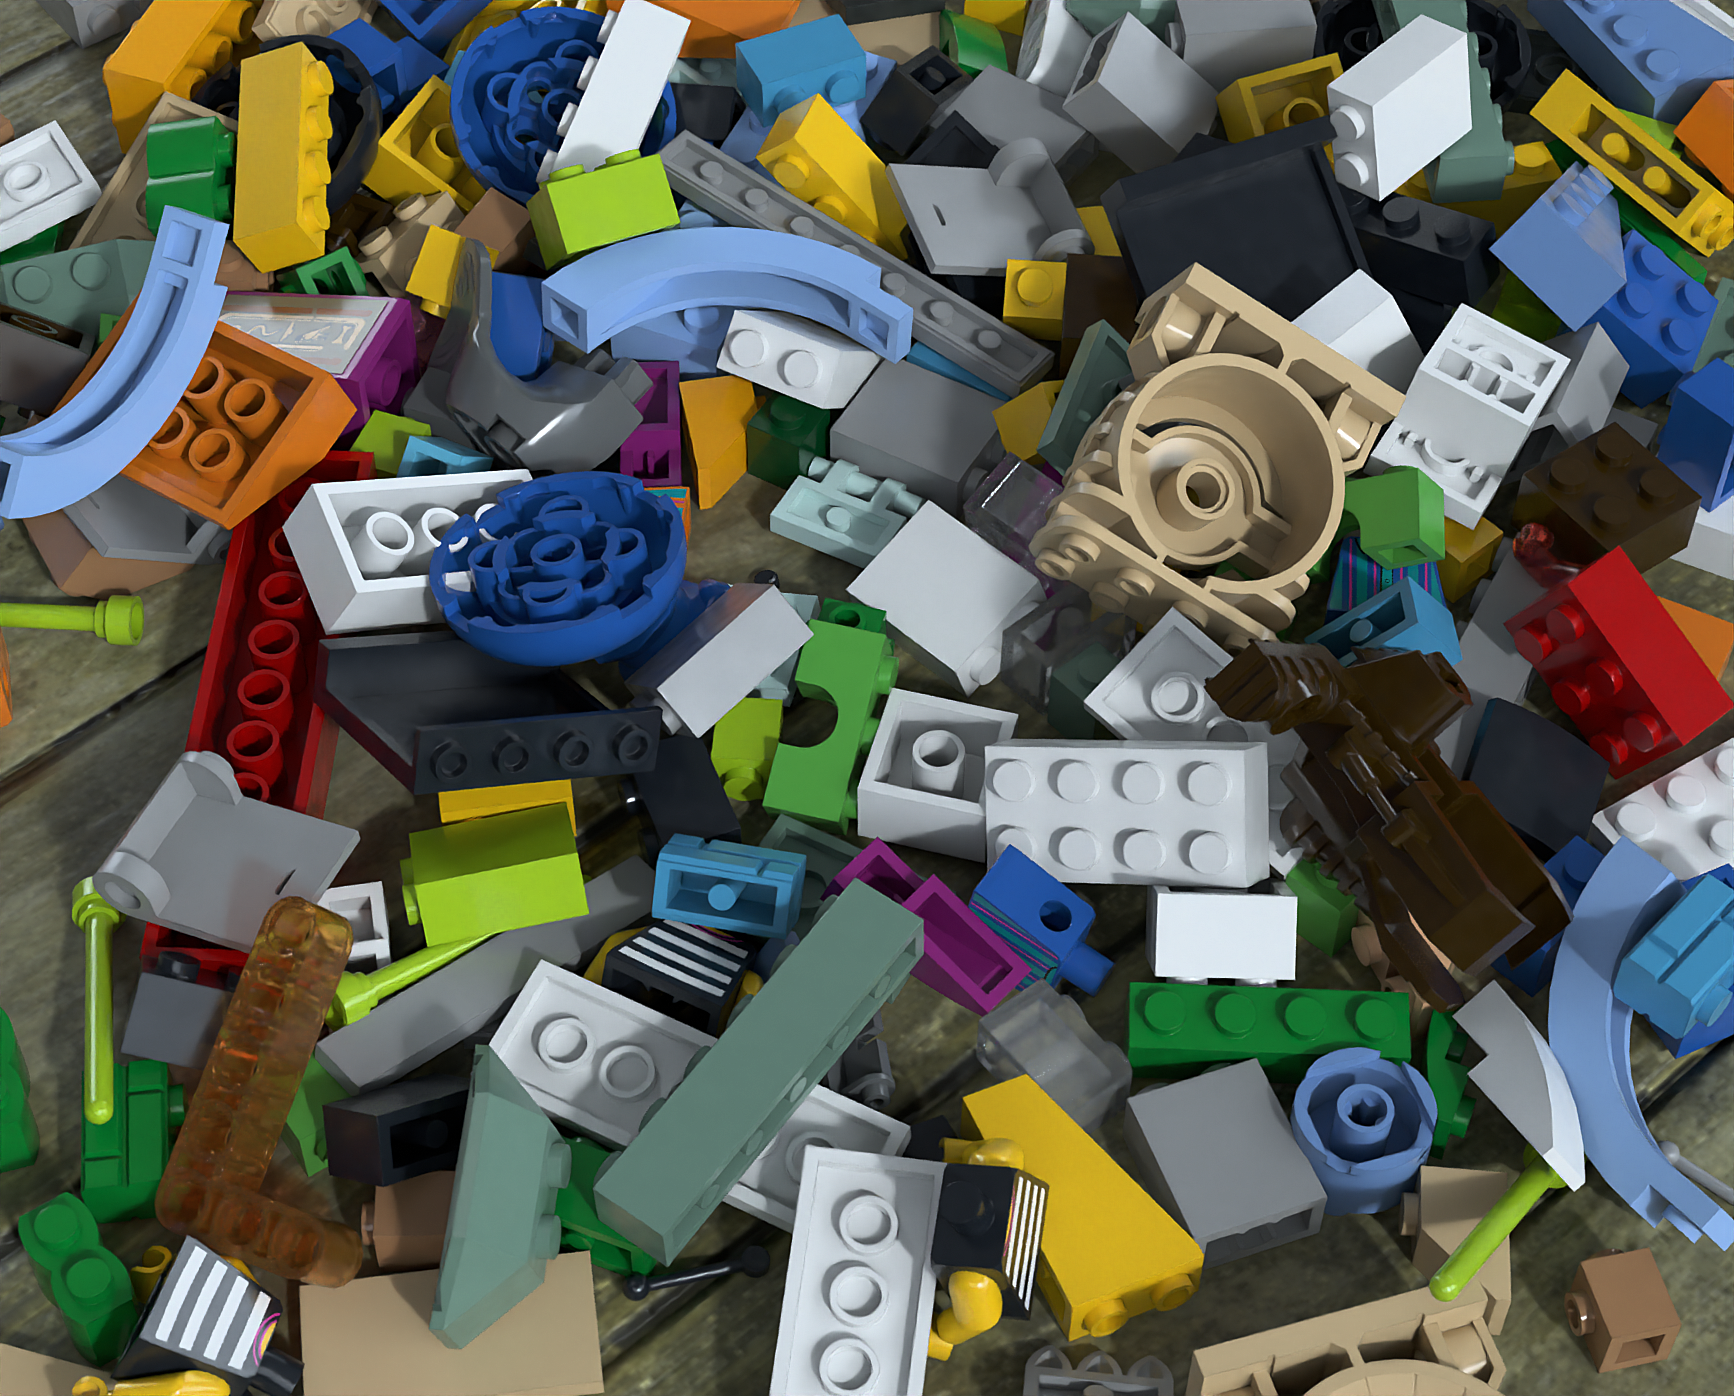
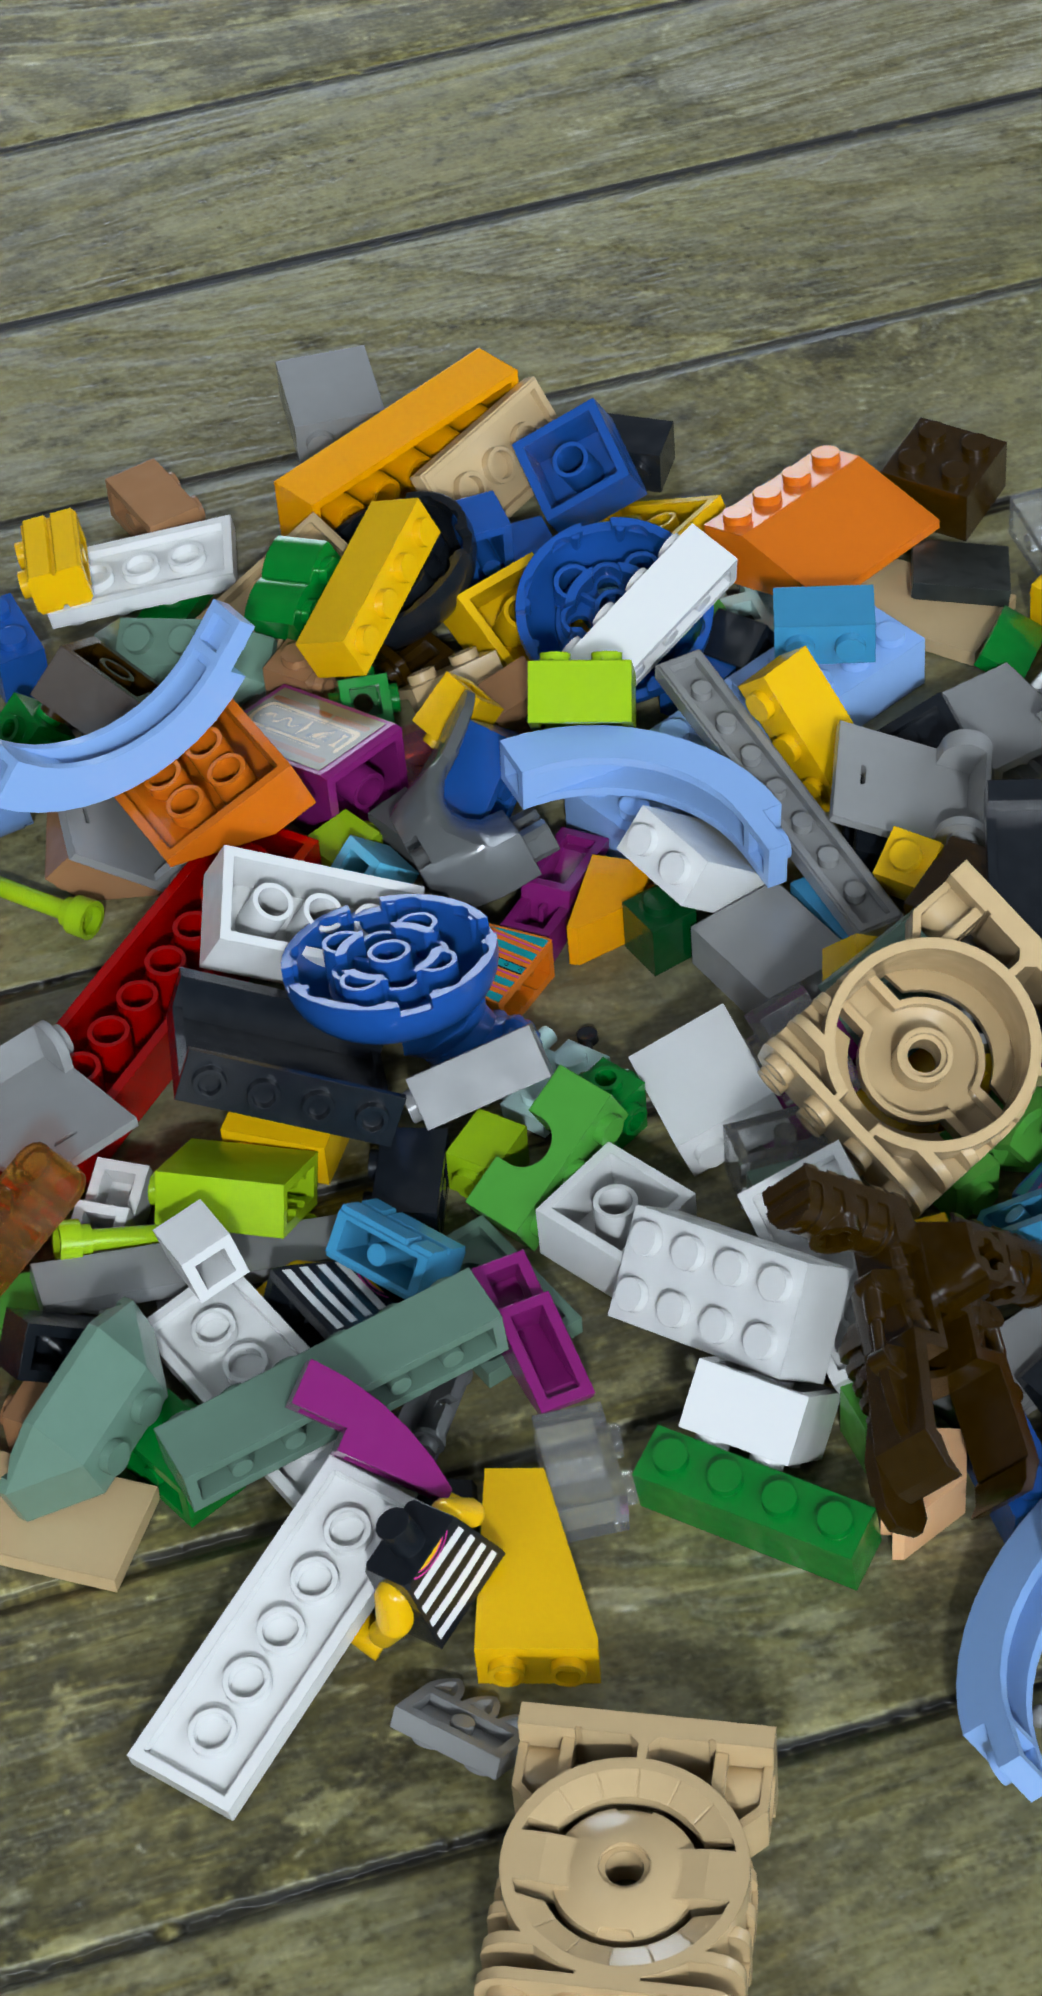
camera: 30 degrees right, 5 degrees down
black hinge [622,1246,770,1301] -> none
light aqua plate [770,456,926,569] -> none
black brick [859,45,975,156] -> none
blue torso [968,844,1116,1001] -> none
light grey brick [1122,1058,1327,1271] -> none
medium blue brick [1289,1047,1438,1216] -> none
tan slope [1399,1165,1511,1336] -> none
green slope [1419,1004,1477,1160] -> none
lime piece [1429,1143,1587,1302] -> none
white slope [1452,980,1585,1192] -> none
medium nougat brick [1564,1248,1682,1373] -> none
none -> white brick [153,1199,250,1303]
none -> magenta slope [285,1358,453,1502]

